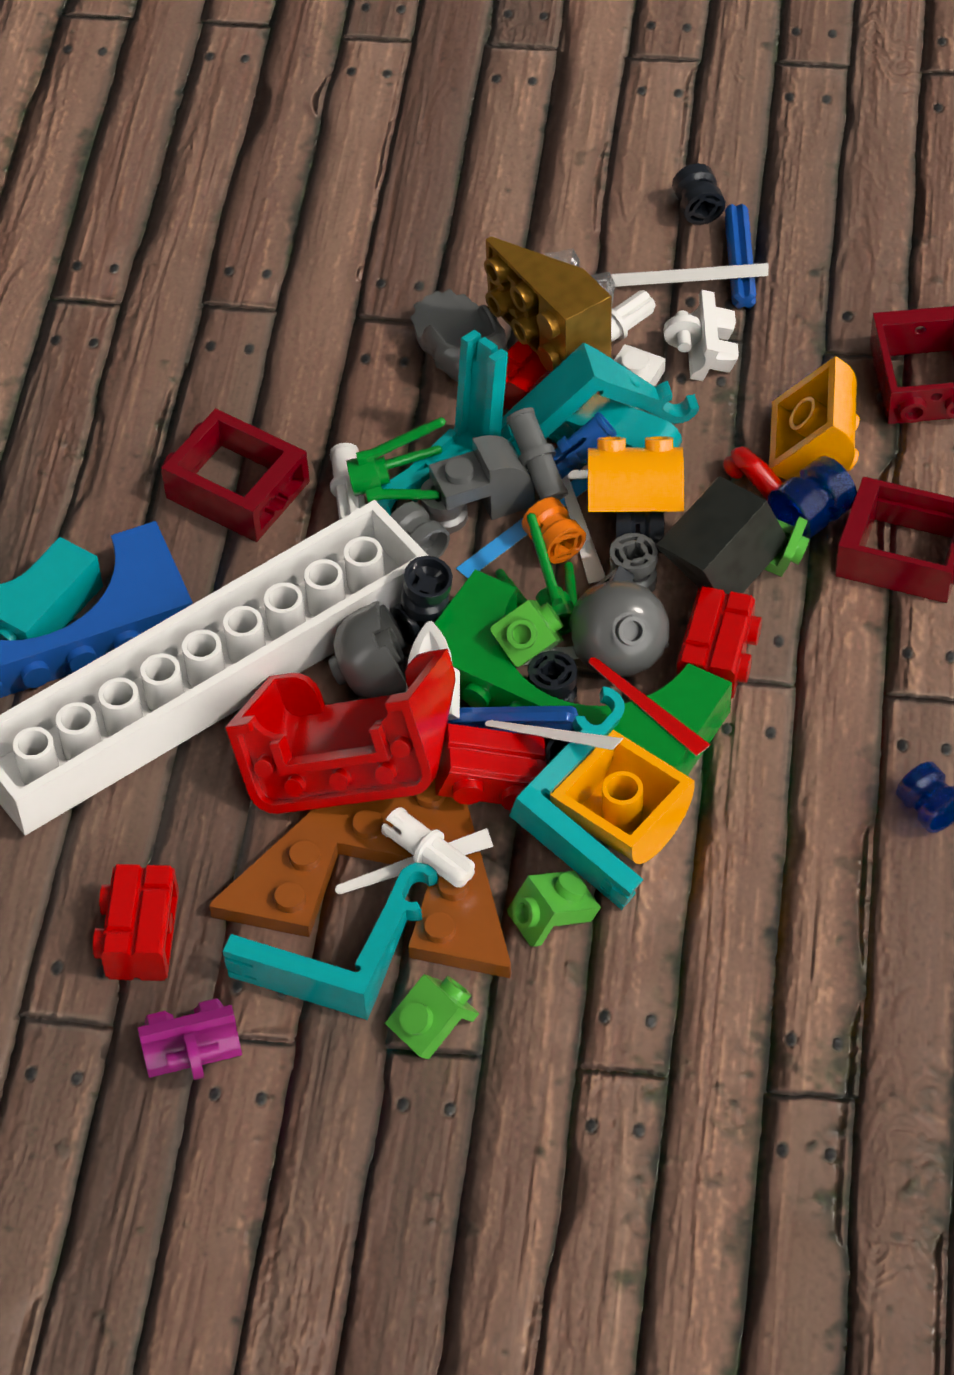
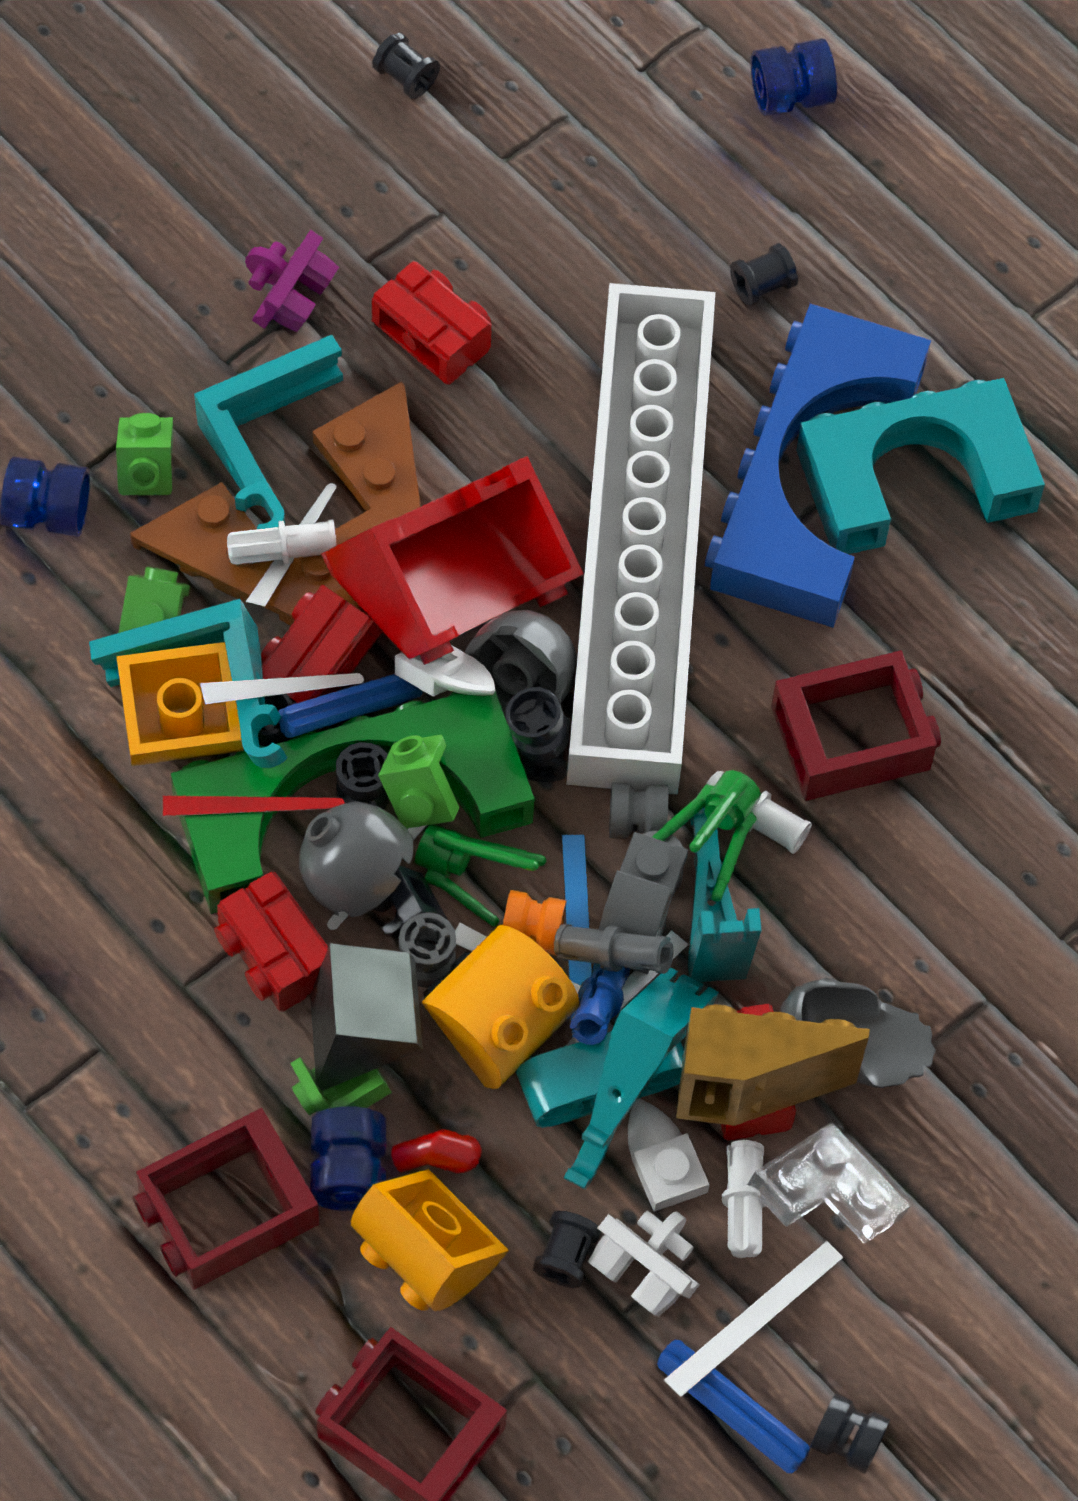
camera: 125 degrees right, 10 degrees up
none -> clear blue wheel [1,456,90,537]
none -> black bush [533,1210,602,1288]

